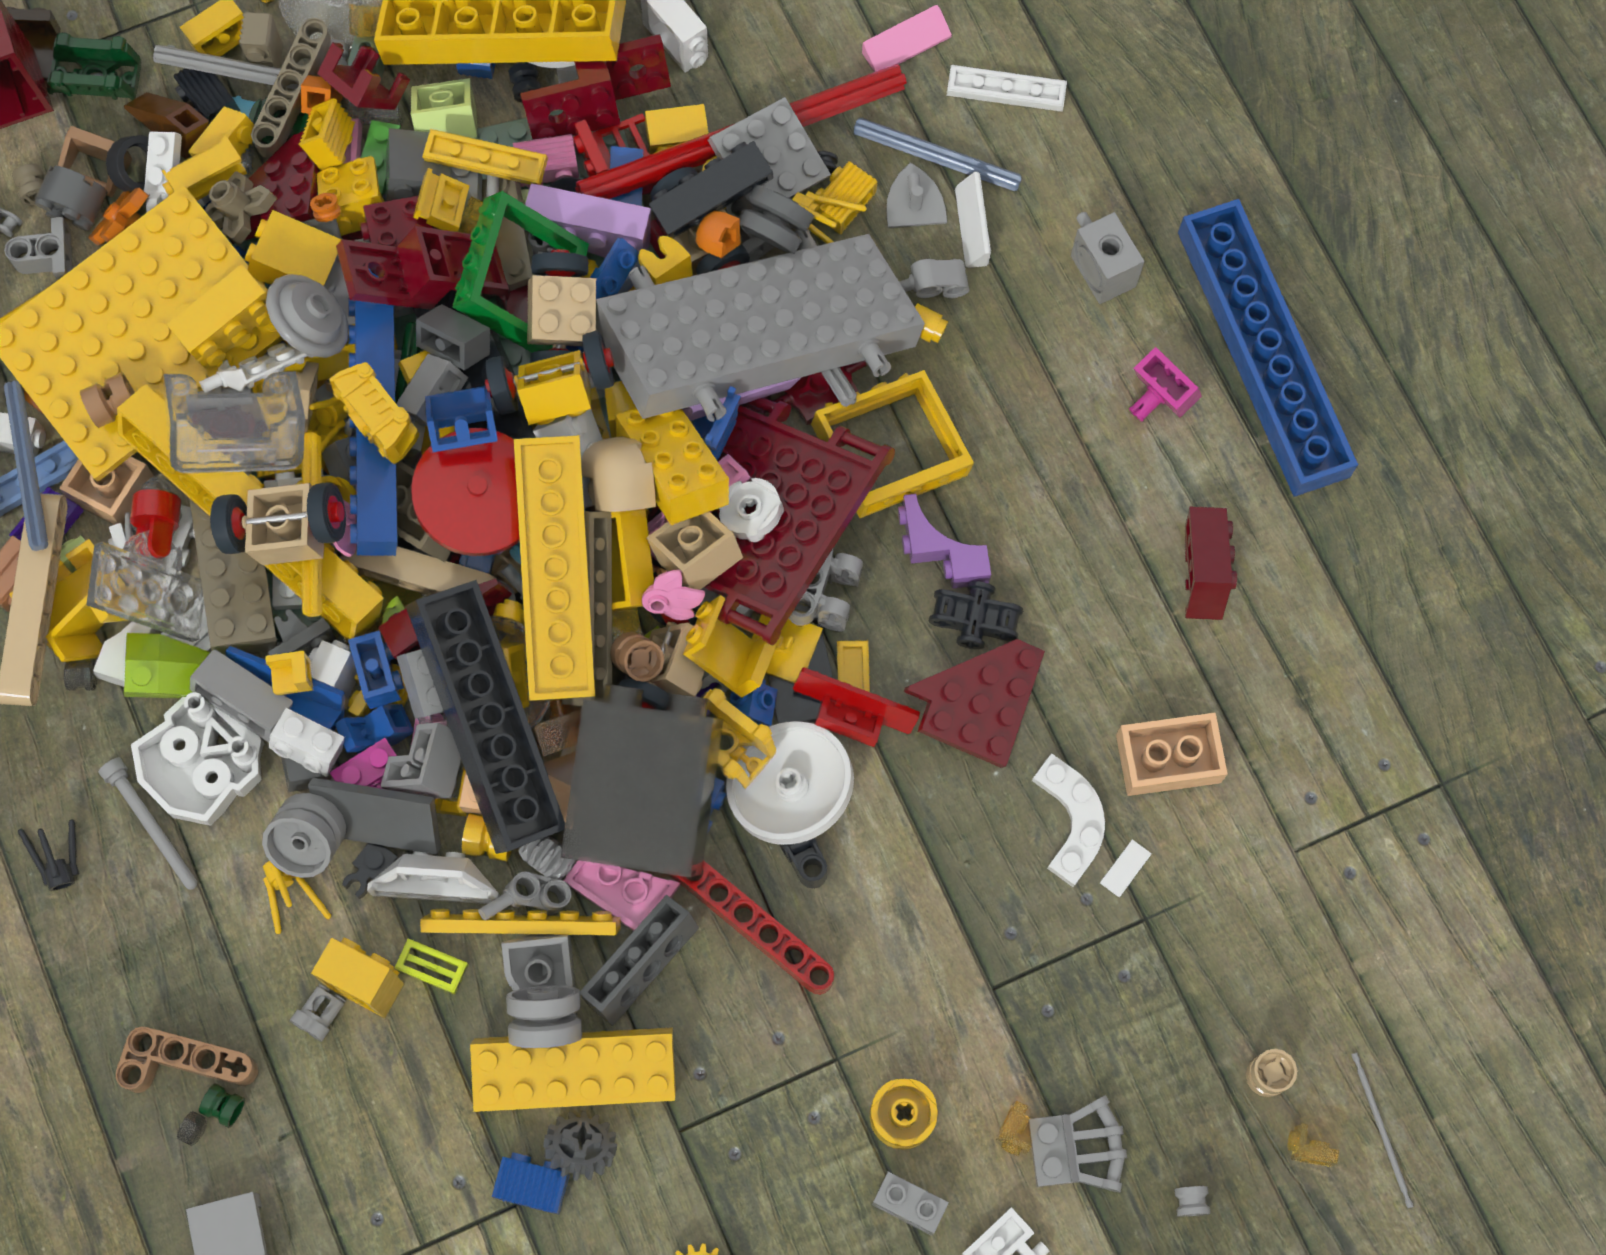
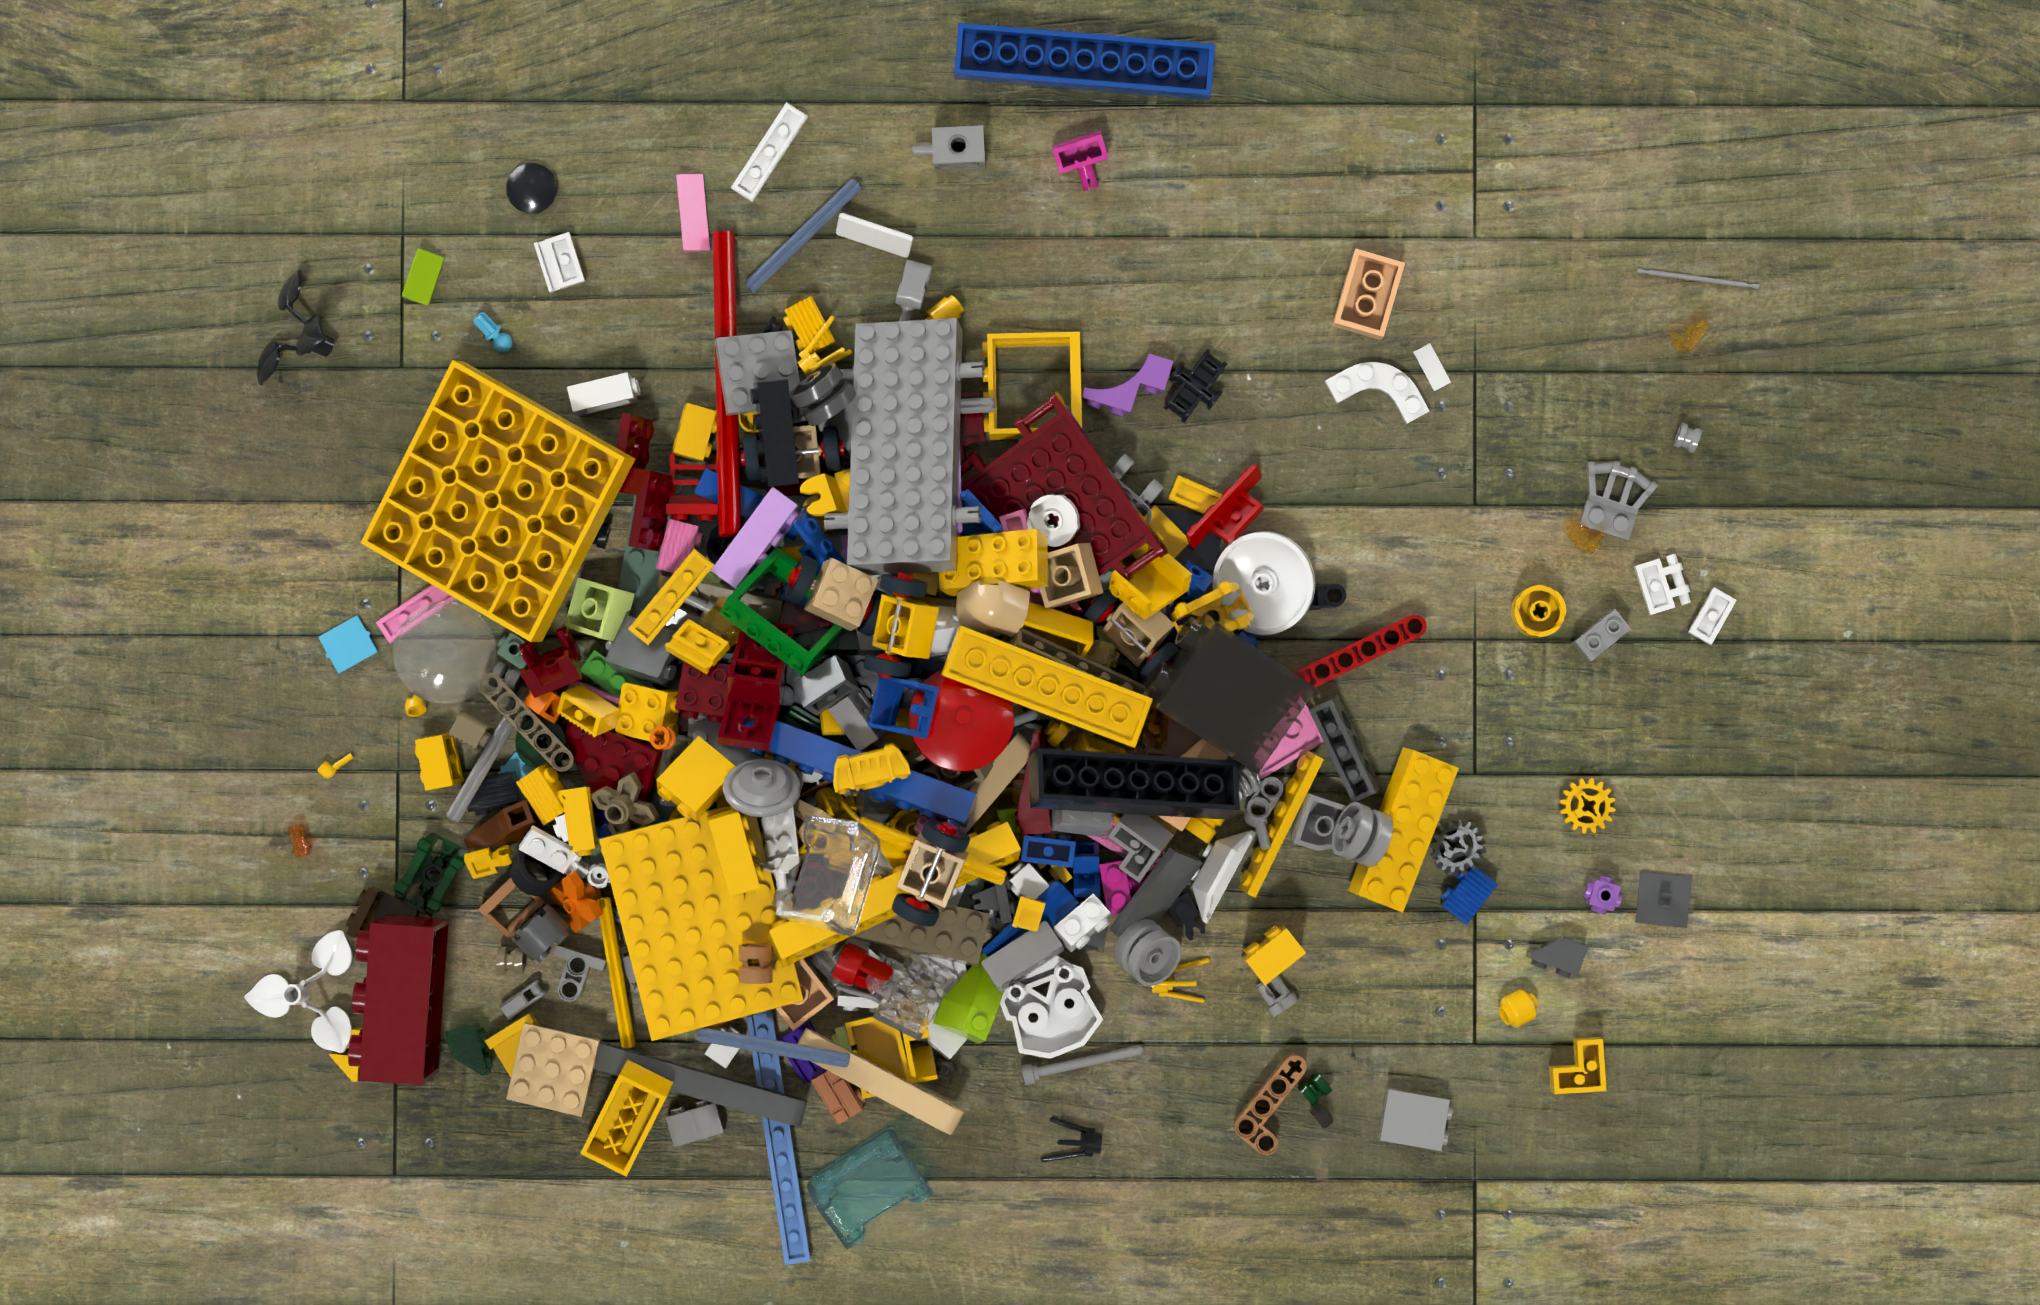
camera: 60 degrees left, 15 degrees up
clear yellow brick [349,4,381,37] -> none
neon yellow tile [395,938,469,994] -> none
medium nougat wheel [610,632,664,682] -> none
bright pink plate [642,570,705,620] -> none
orange brick [696,211,740,258] -> none
light grey shield [887,162,947,228] -> none
dark red wing [904,639,1045,768] -> none
dark red wedge [1185,506,1237,620] -> none
tan wheel [1246,1049,1298,1097] -> none
none -> yellow plate [464,845,513,879]

